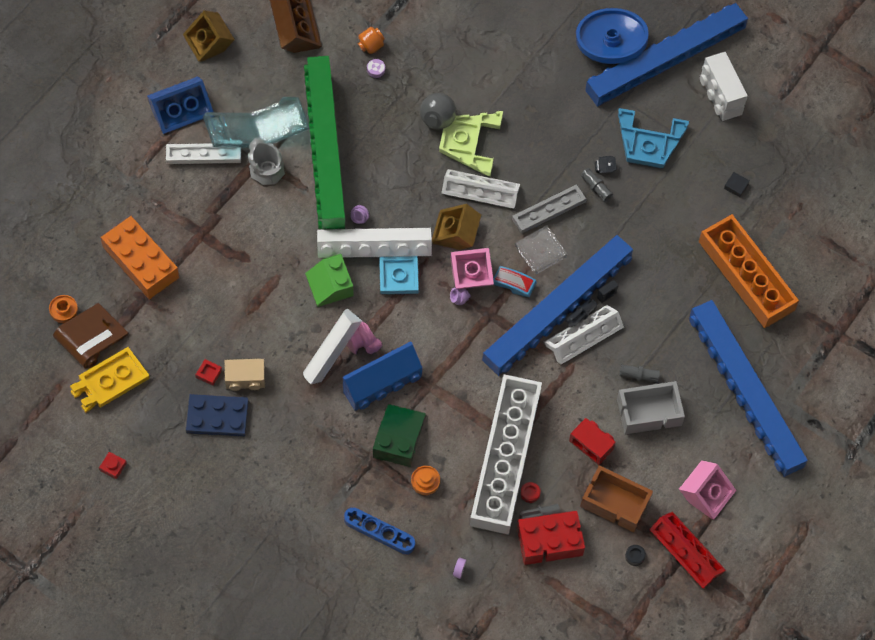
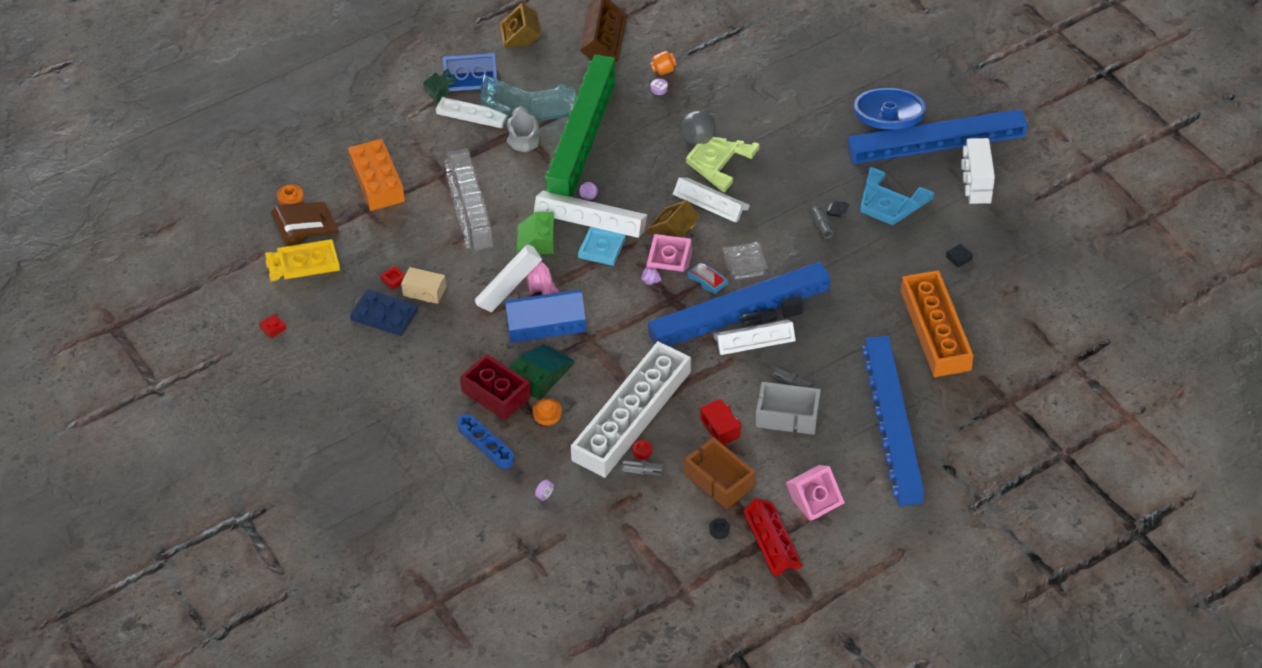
camera: 25 degrees right, 15 degrees down
light grey plate [512,184,586,234] -> none
red piece [517,511,585,565] -> none
none -> clear green brick [423,69,457,103]
none -> clear brick [444,148,493,255]
none -> dark red brick [460,354,531,420]

